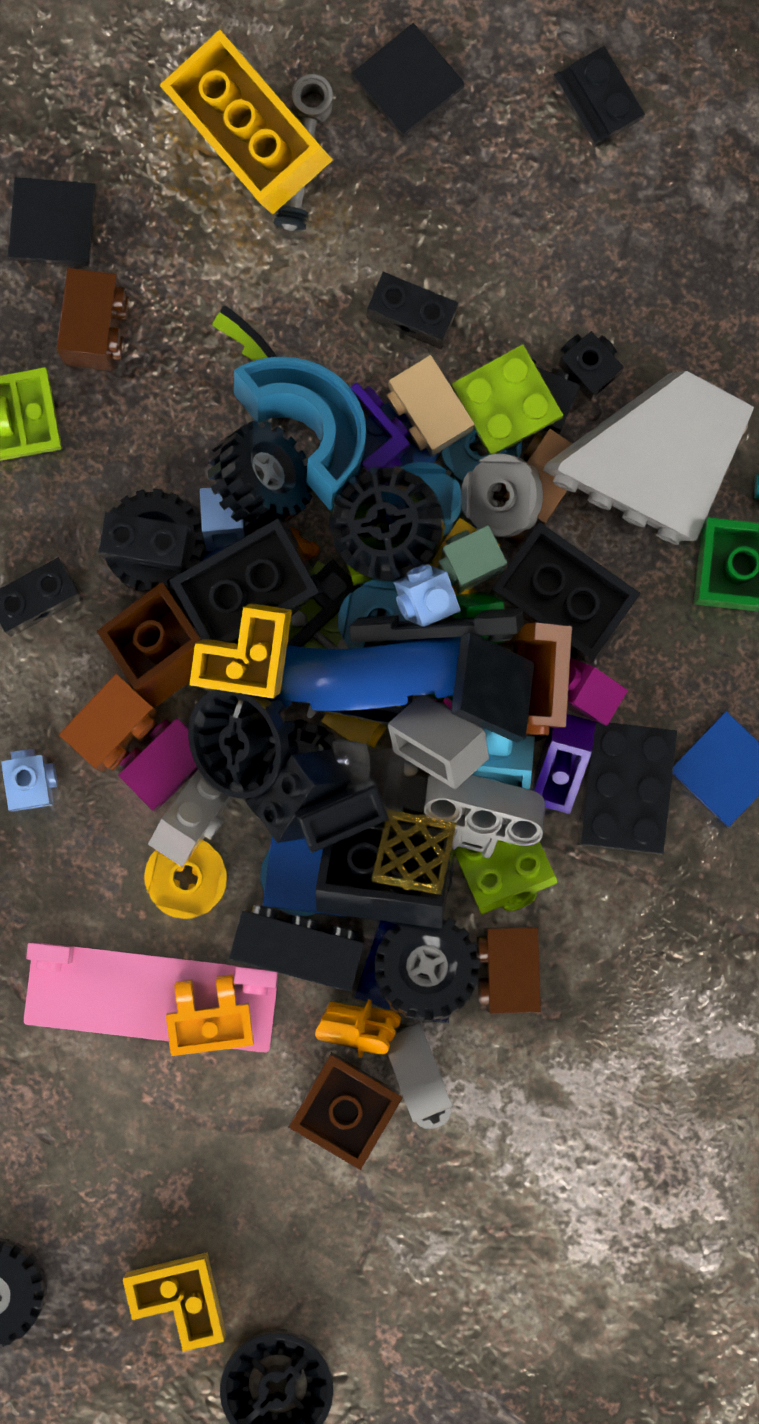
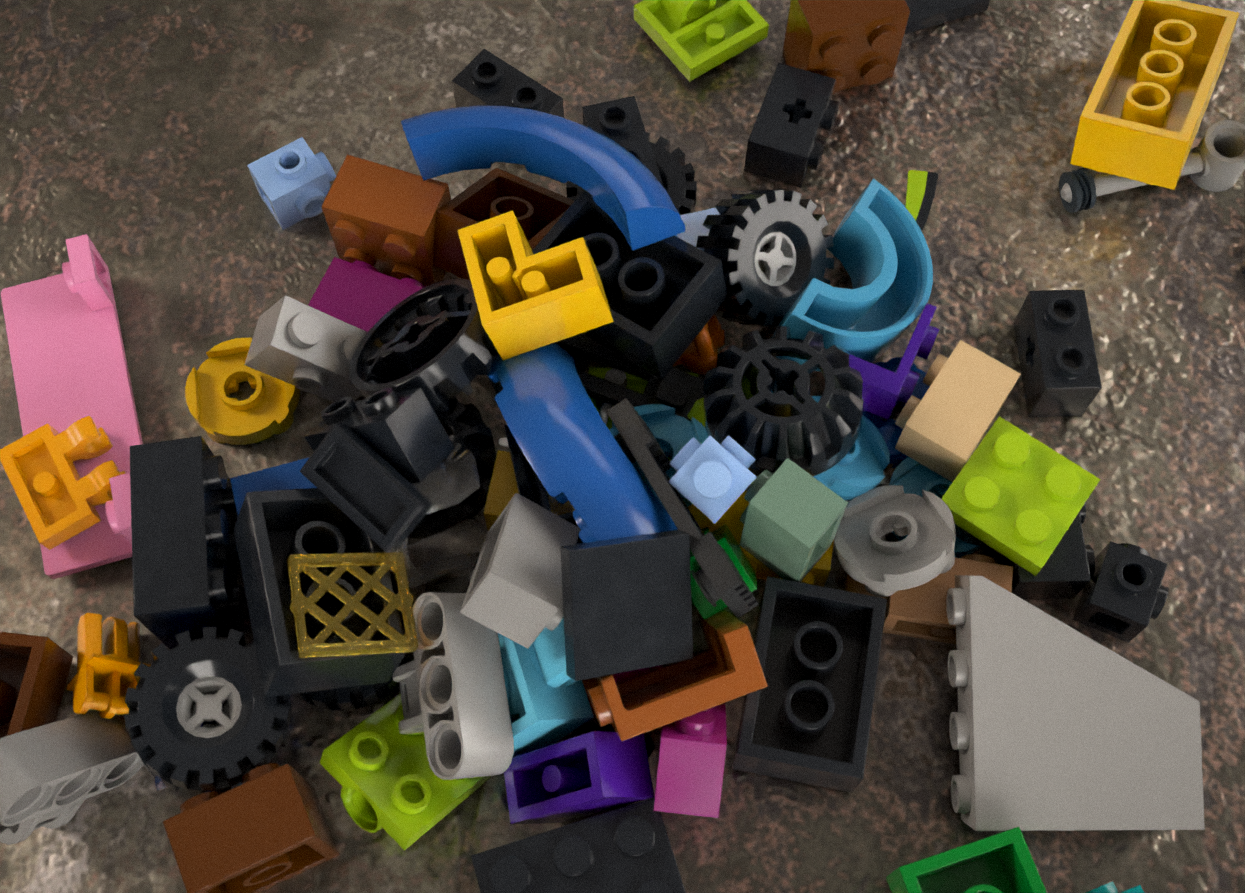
camera: 70 degrees right, 20 degrees down
none -> blue brick [401,106,686,251]
none -> black brick [744,63,840,188]

